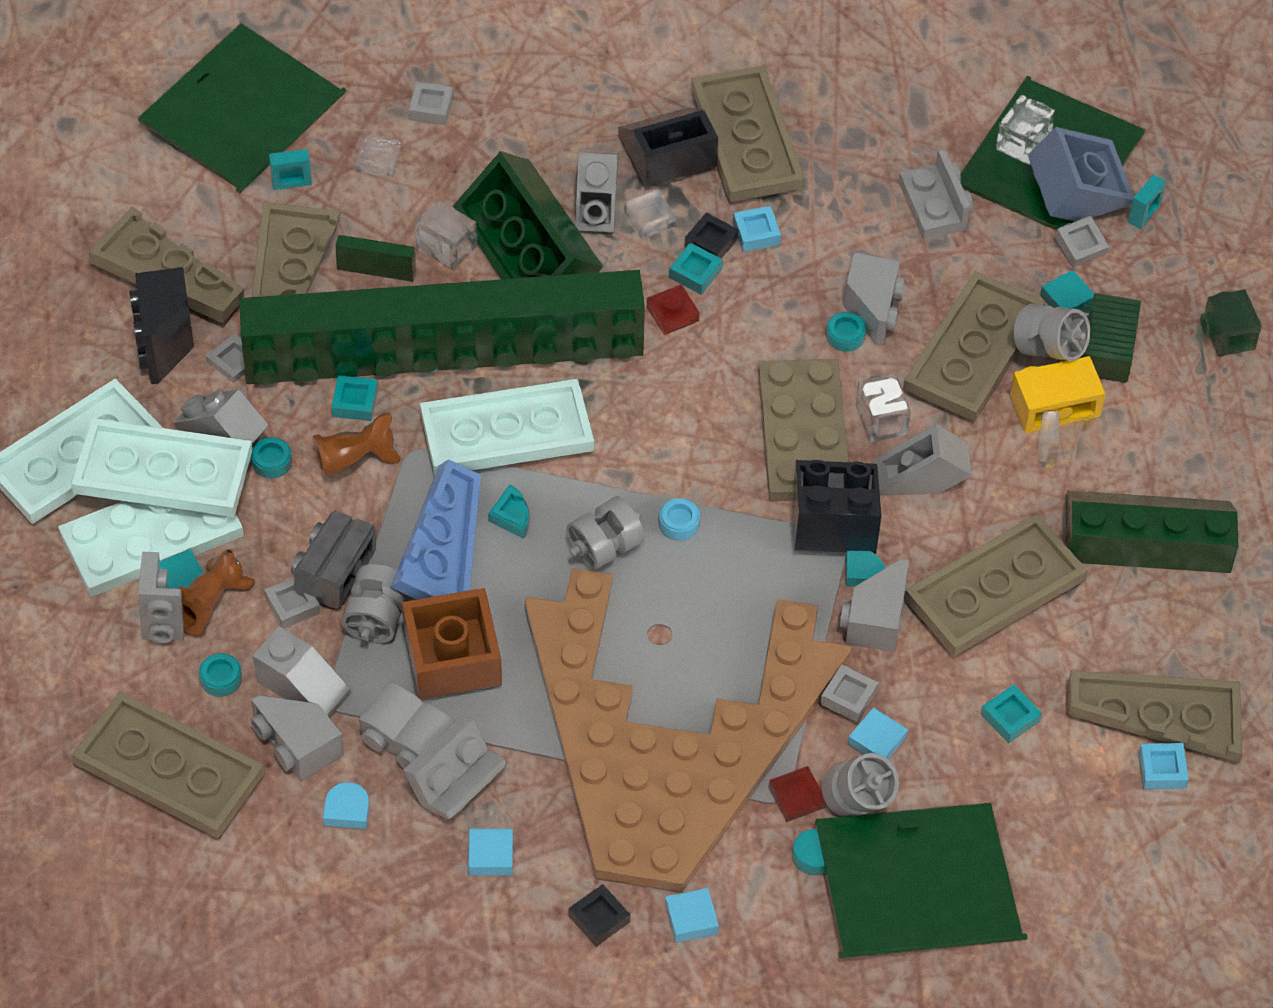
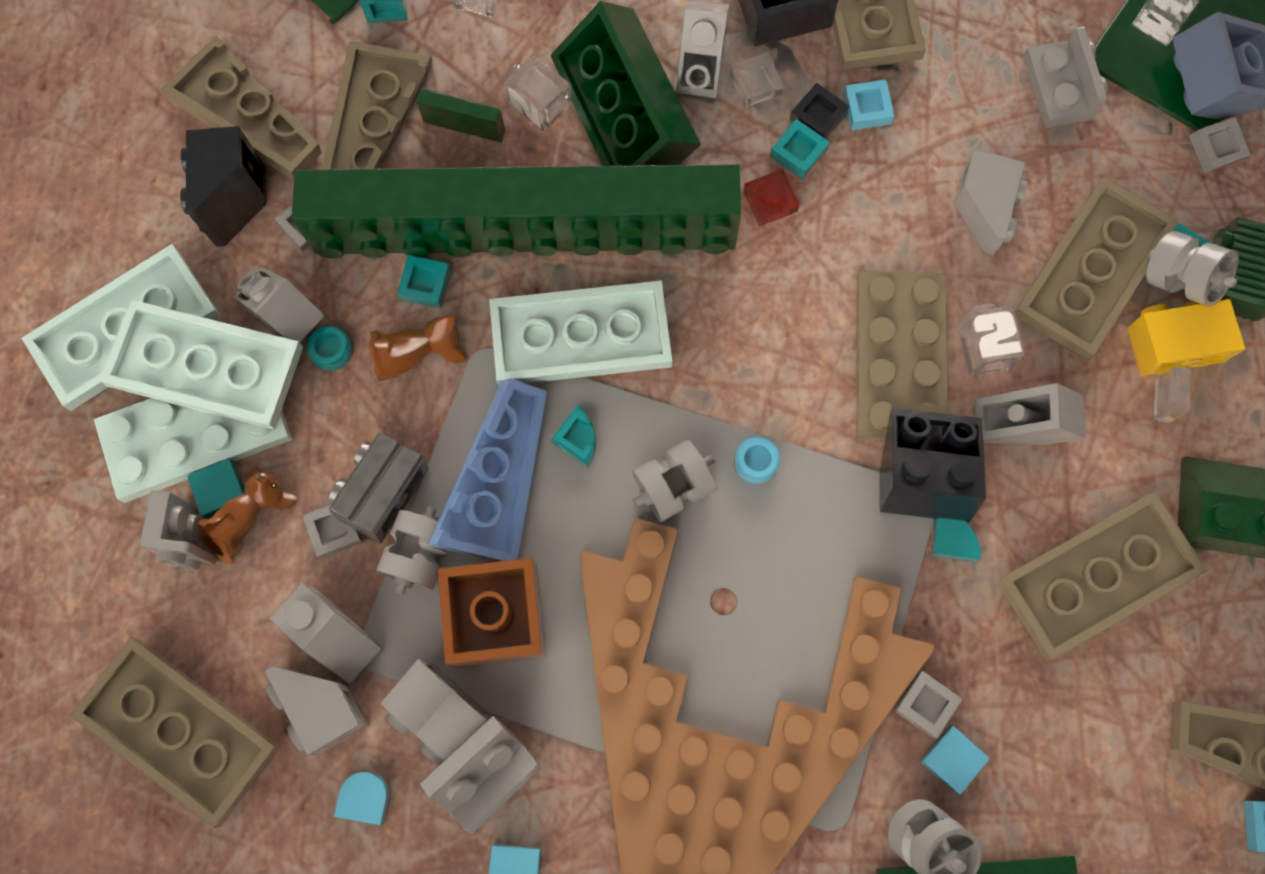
camera: 10 degrees right, 20 degrees up
teal tile [199,653,242,697] -> none
clear red tile [768,766,826,822] -> none
teal tile [826,312,866,352] -> none
light grey slope [840,559,909,652] -> none
teal tile [981,684,1042,744] -> none
teal tile [1040,270,1094,311] -> none

